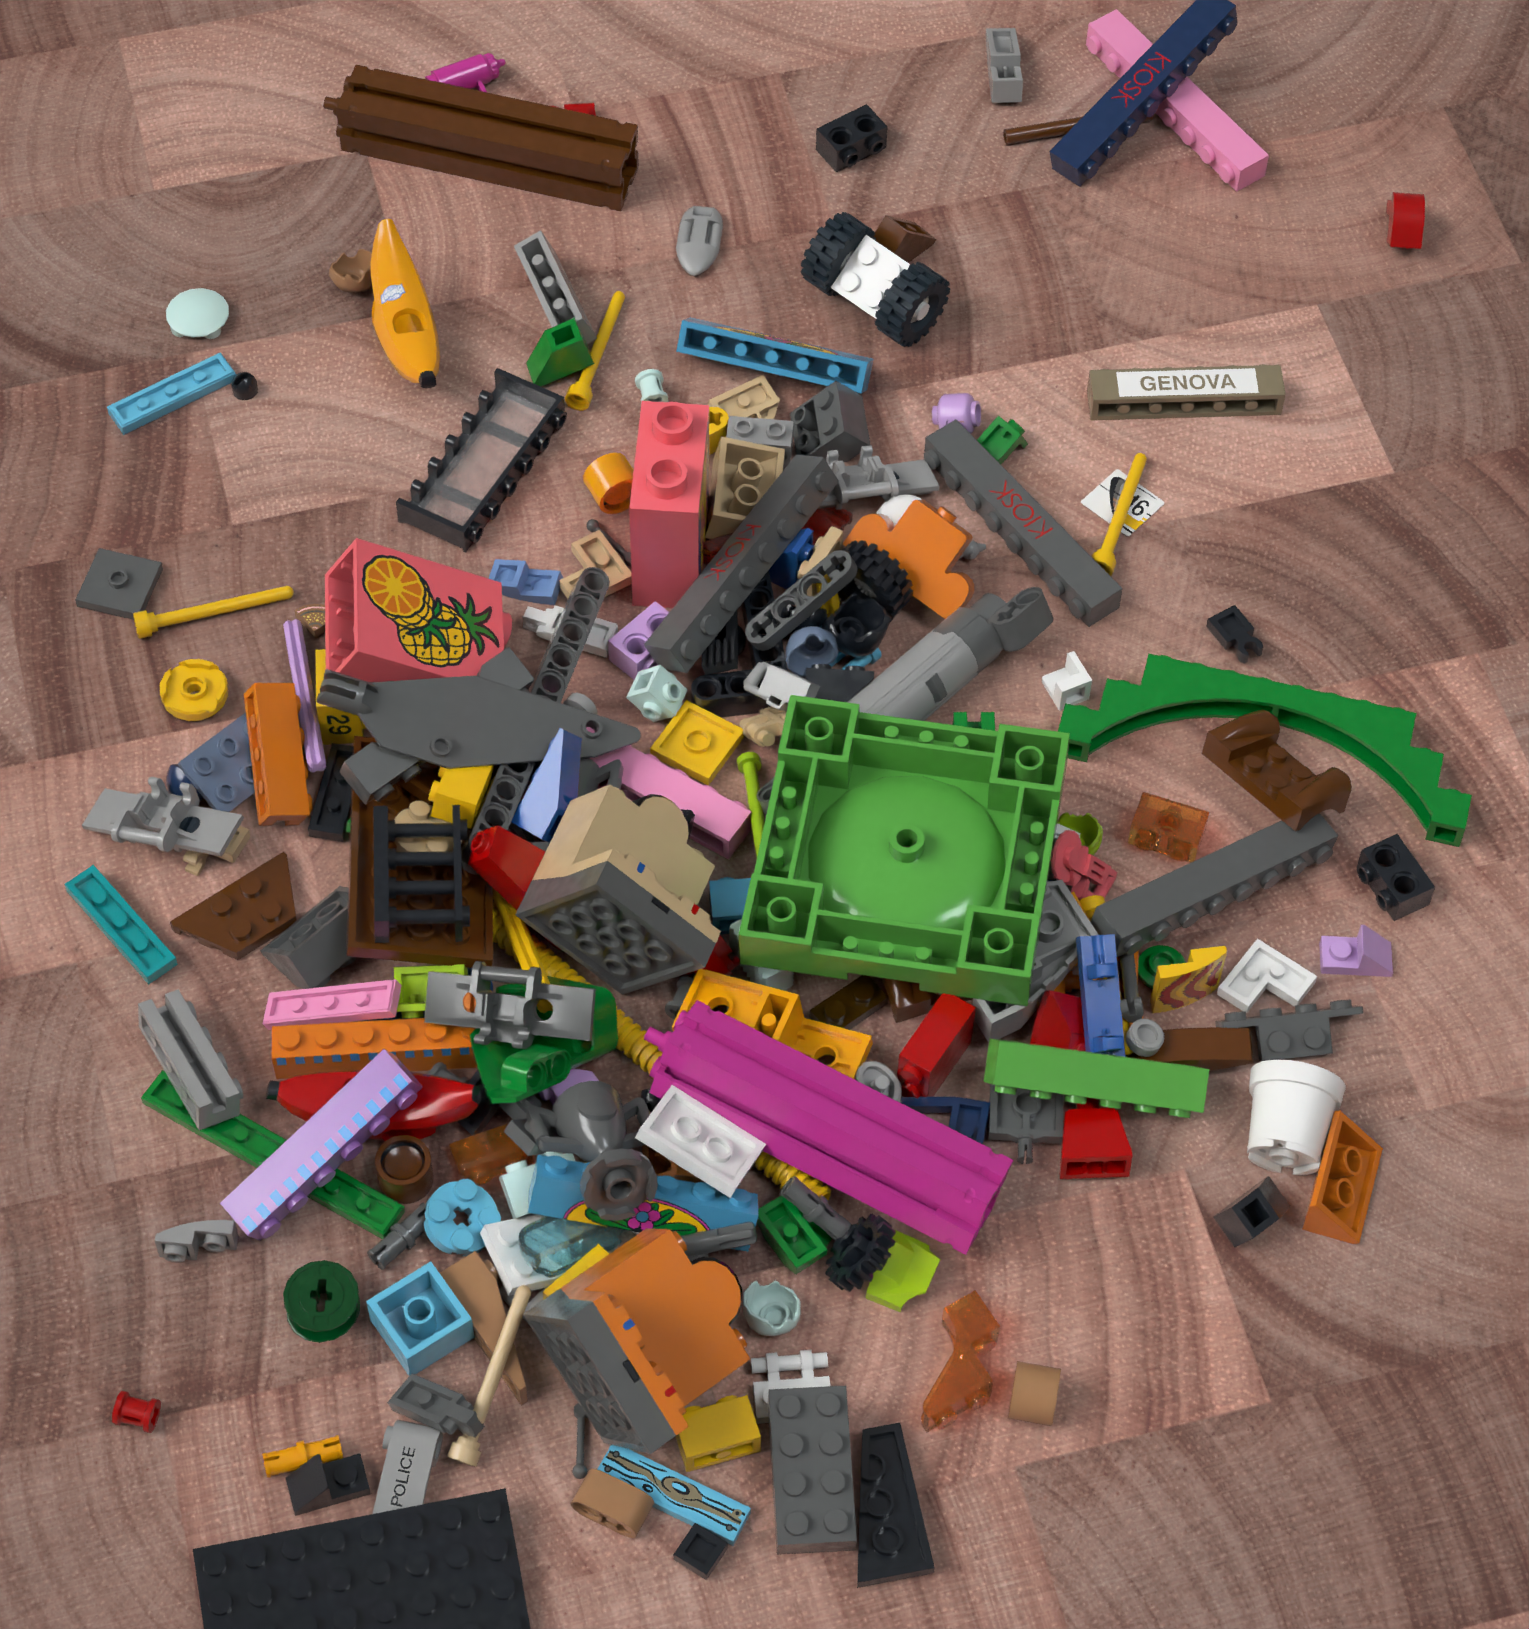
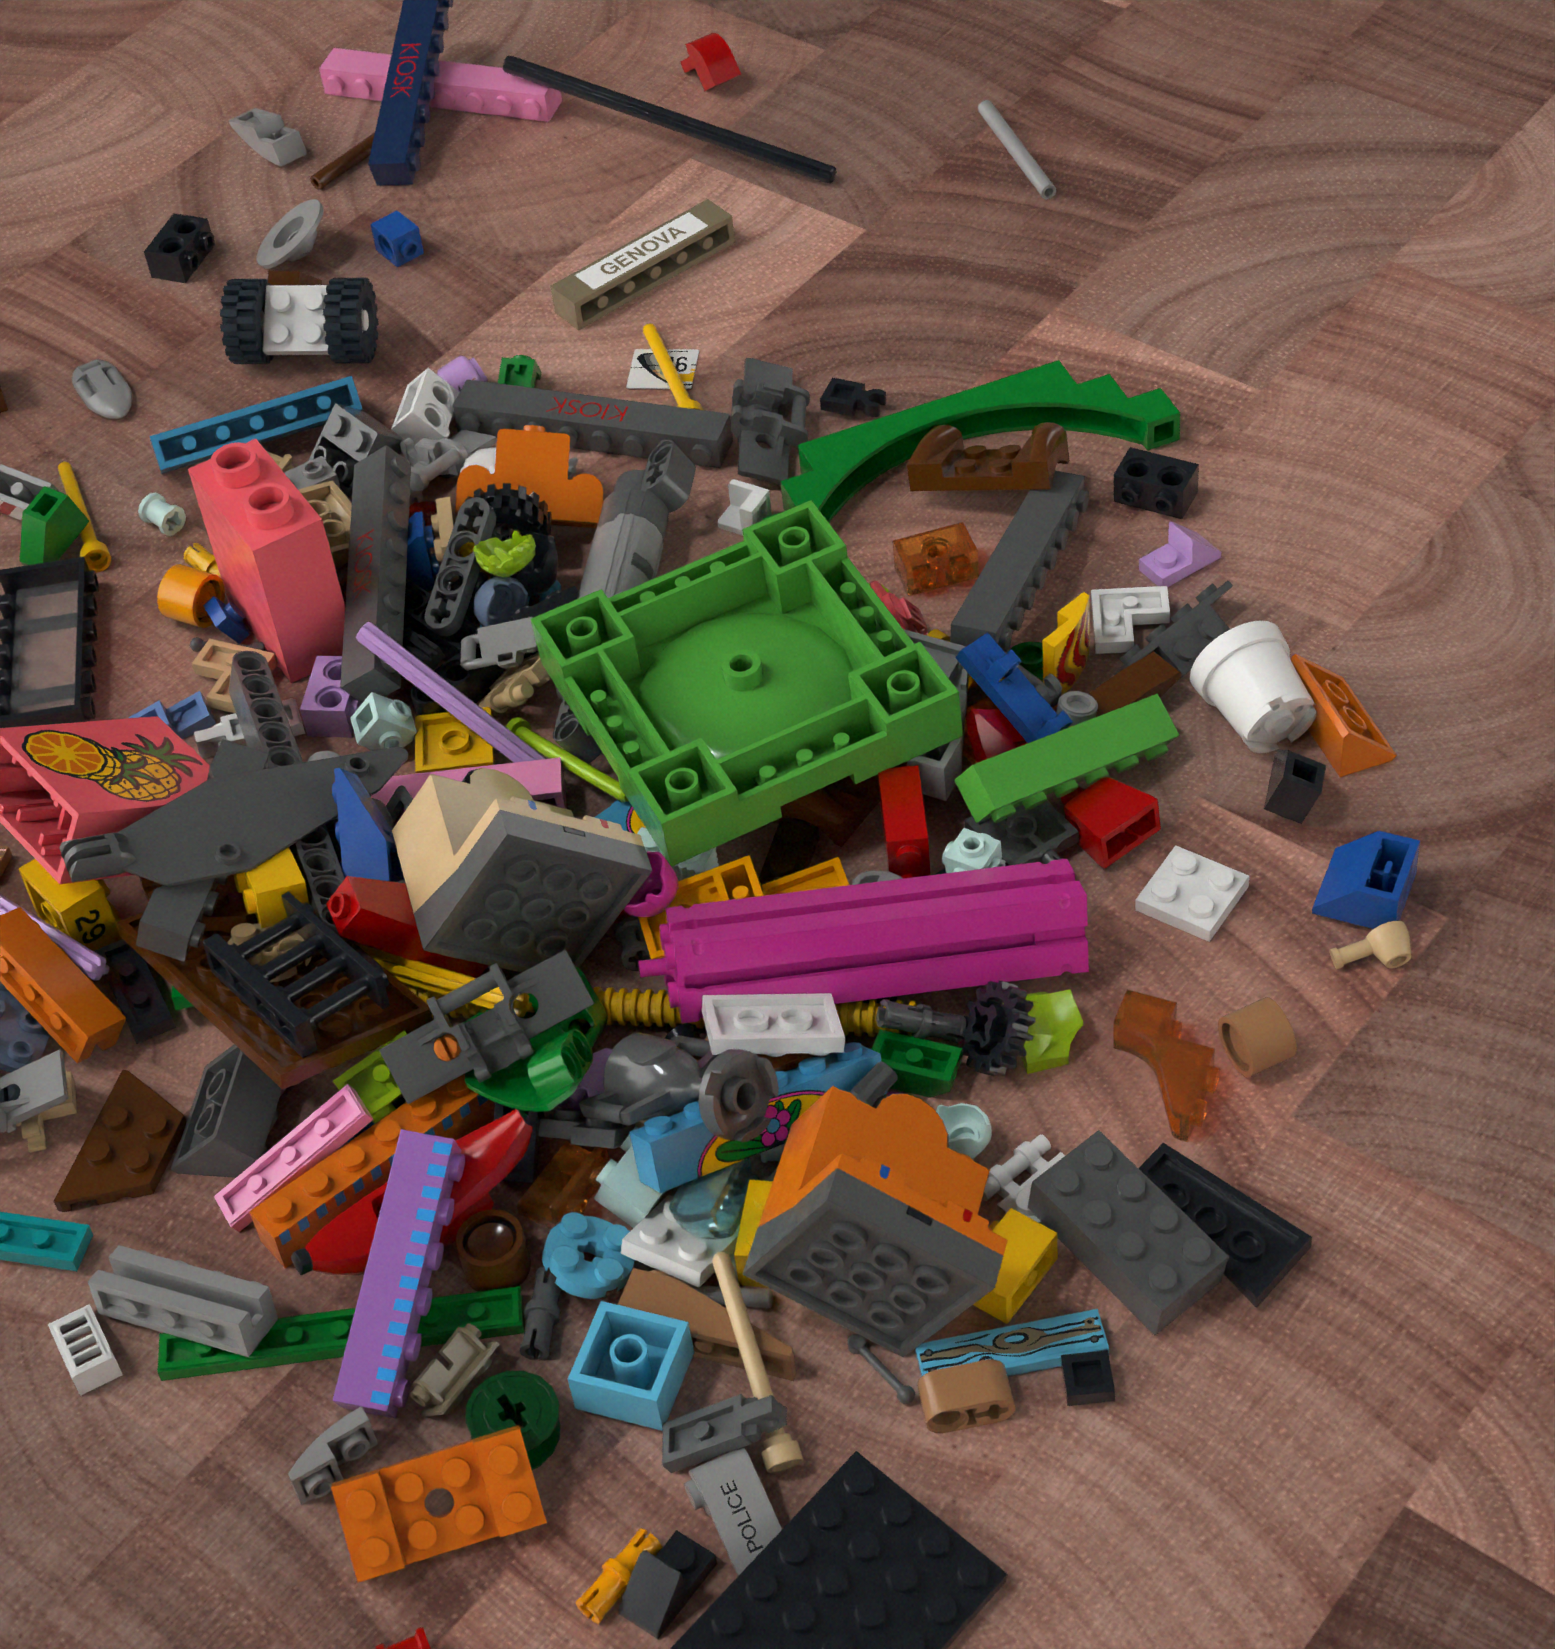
camera: 30 degrees left, 10 degrees down
none -> white slope [48,1304,123,1396]
none -> blue plate [203,596,250,644]
none -> light grey hat [256,199,324,269]
none -> orange piece [331,1425,547,1583]
none -> lavender axle [356,622,546,763]
none -> blue brick [370,210,424,267]
none -> white brick [391,368,459,445]
none -> dark tan hinge [410,1323,500,1417]
none -> lime hair [473,530,536,577]
none -> black axle [503,56,837,183]
none -> dark pink hair [624,851,678,917]
none -> dark grey piece [730,357,810,485]
none -> light aqua brick [942,828,1005,873]
none -> white plate [1135,845,1249,942]
none -> blue slope [1312,831,1420,929]
none -> tan bar [1329,921,1411,969]

